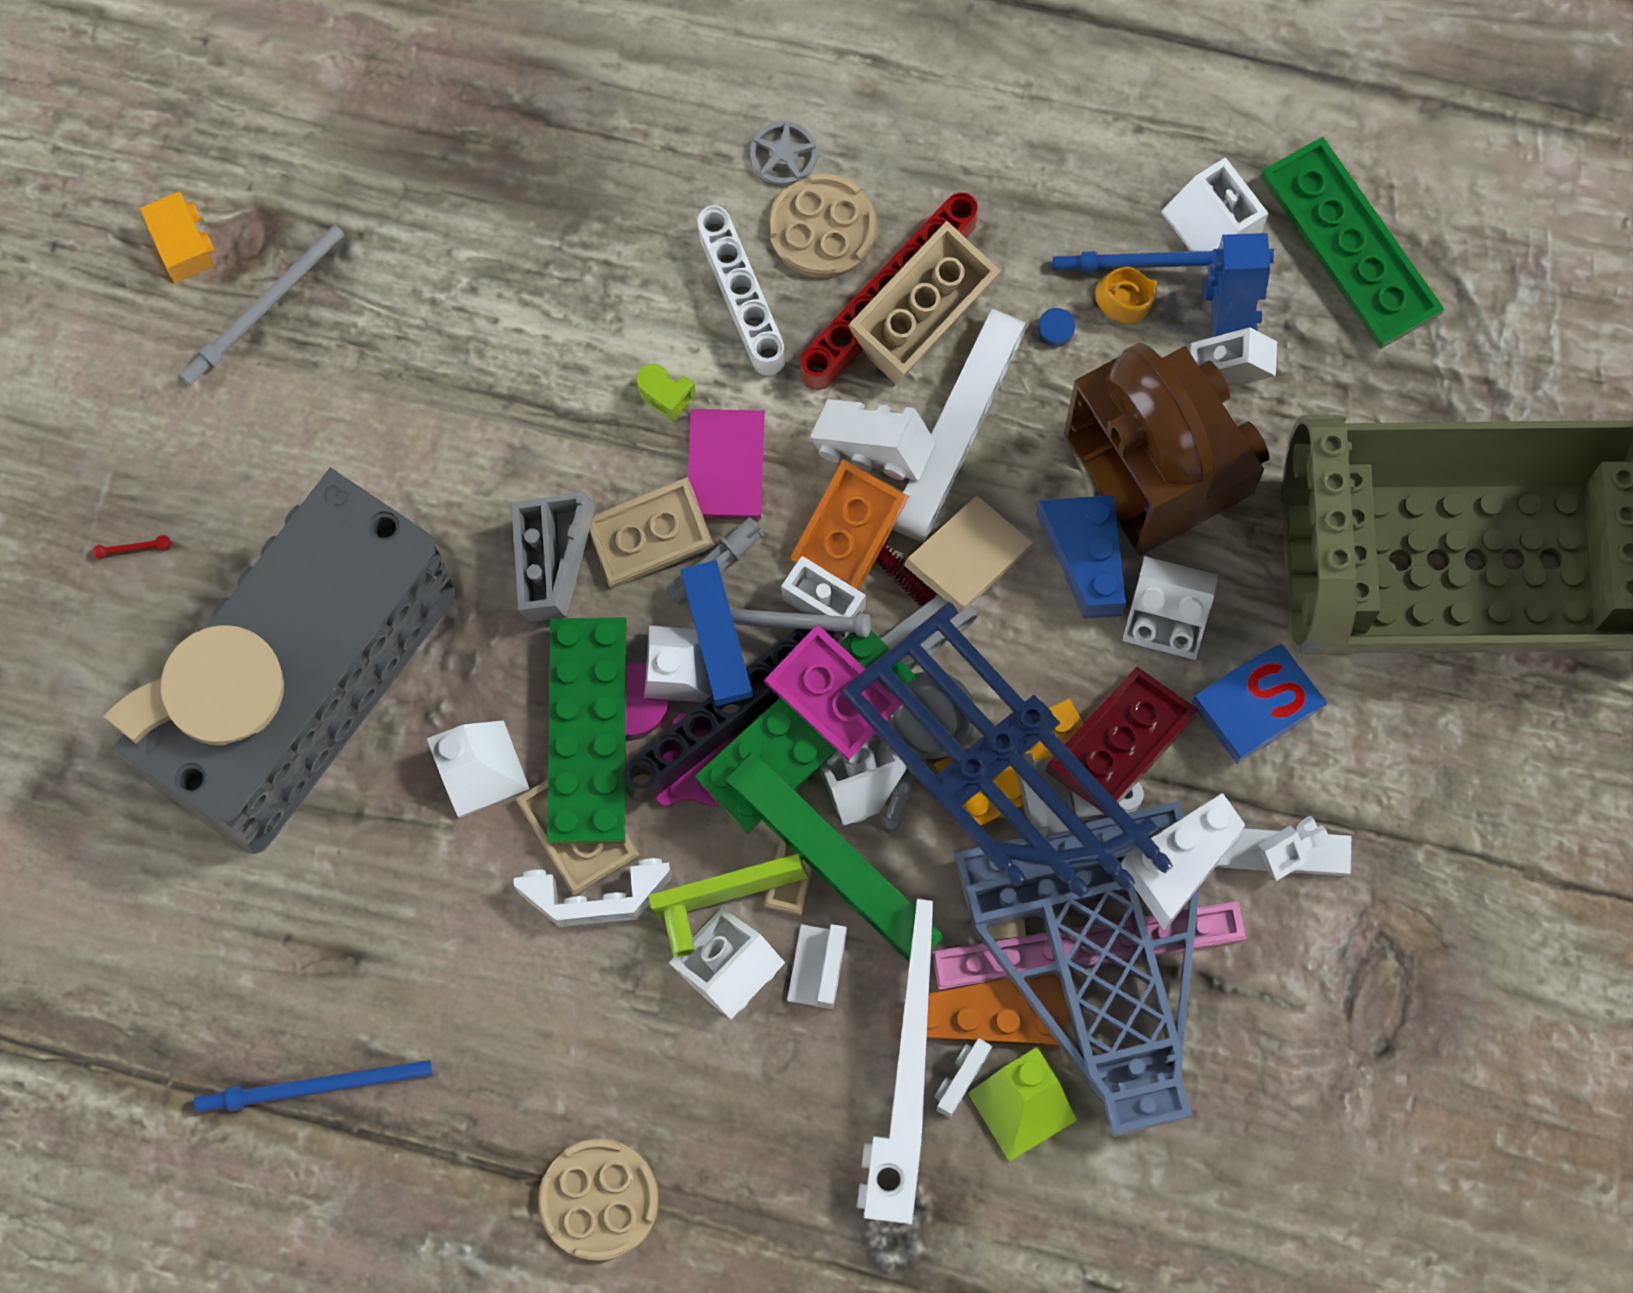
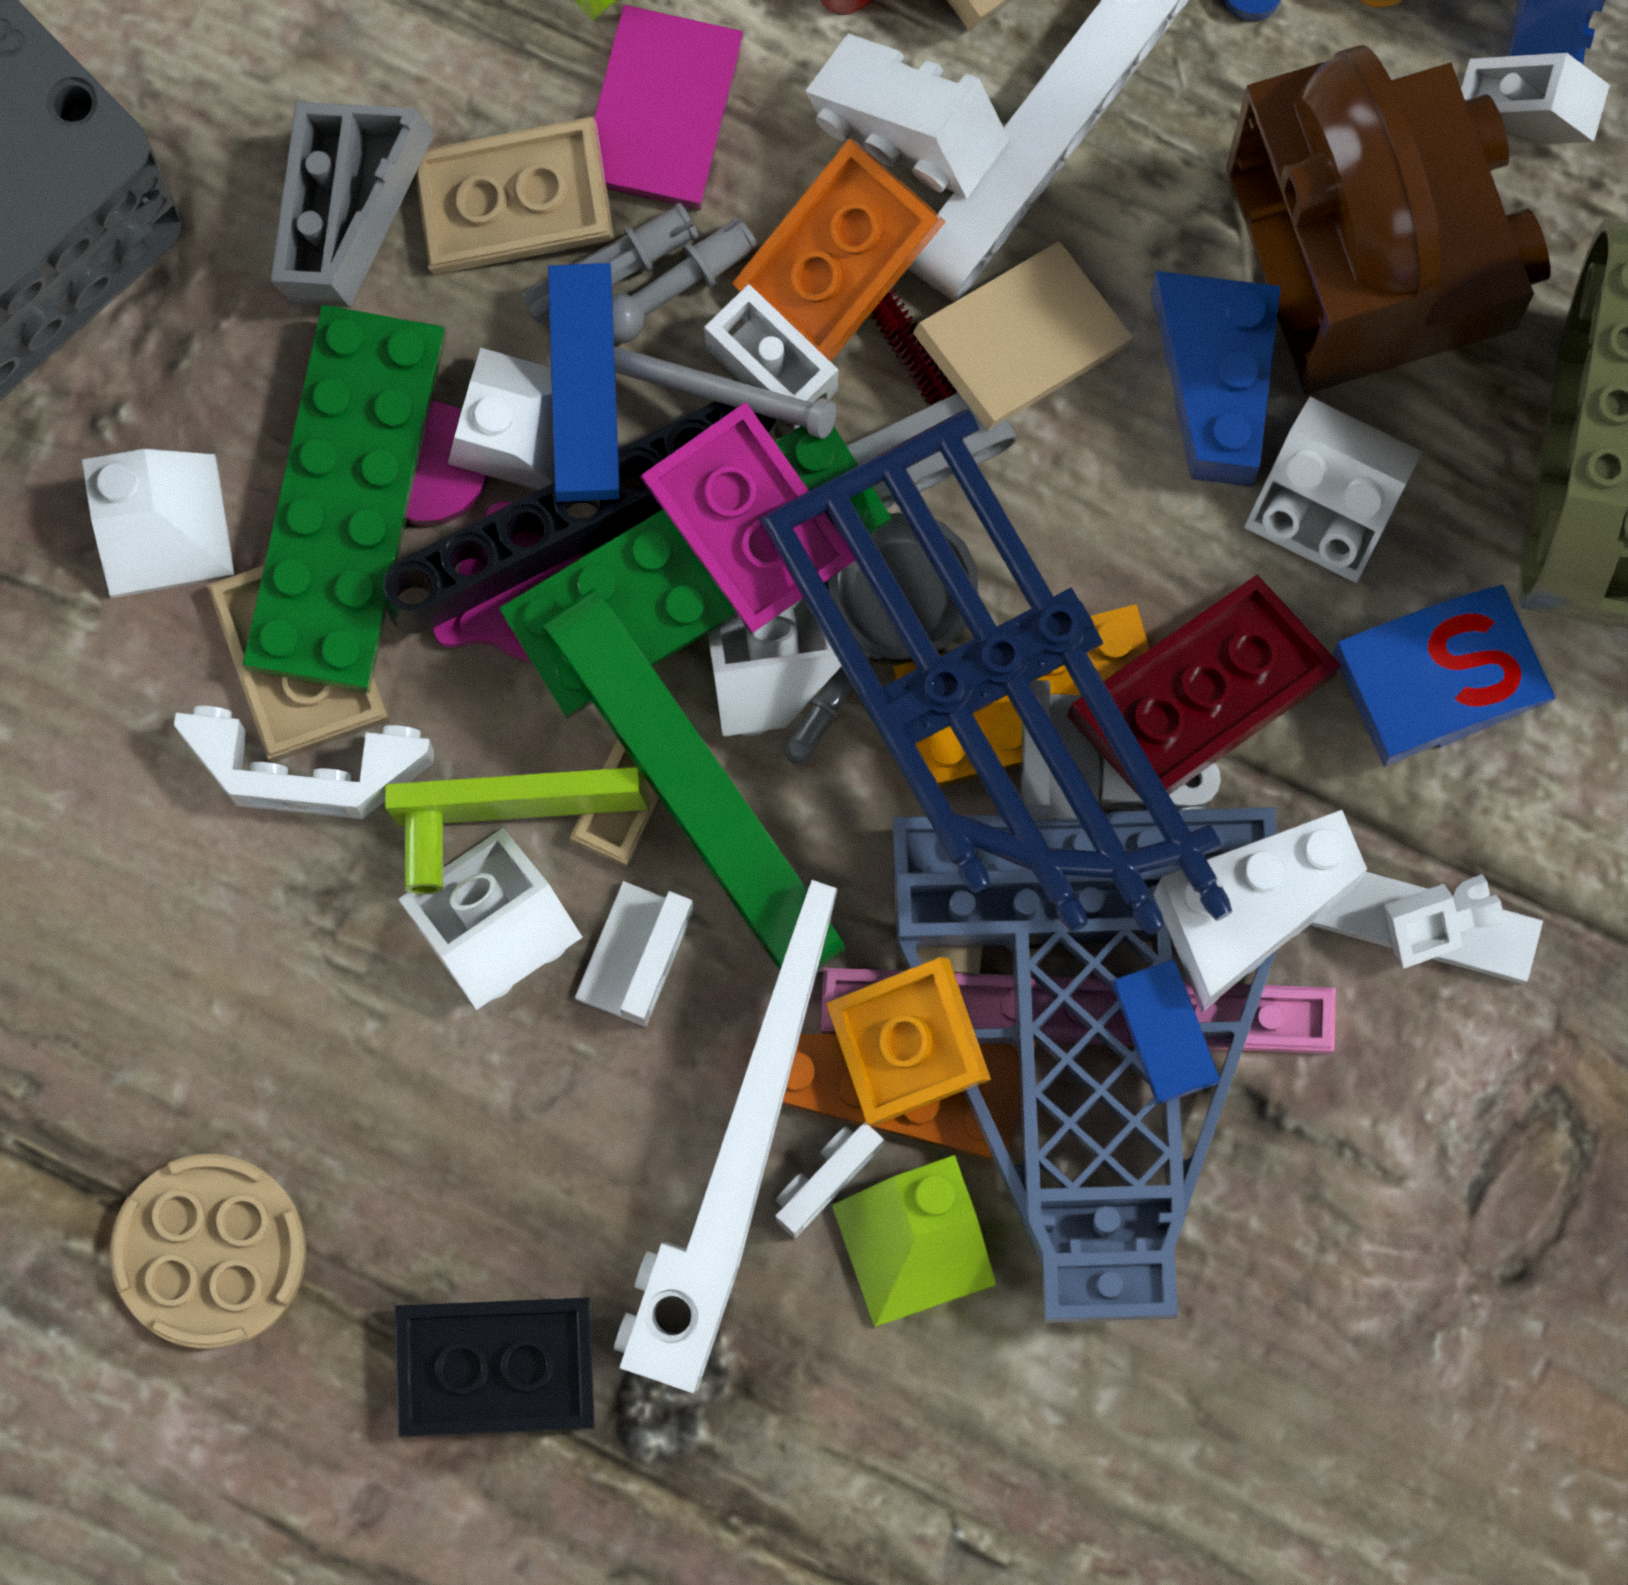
camera: 10 degrees right, 5 degrees up
none -> black plate [395,1297,595,1438]
none -> light grey pin [612,217,759,344]
none -> light orange plate [826,957,991,1125]
none -> blue tile [1112,959,1220,1105]

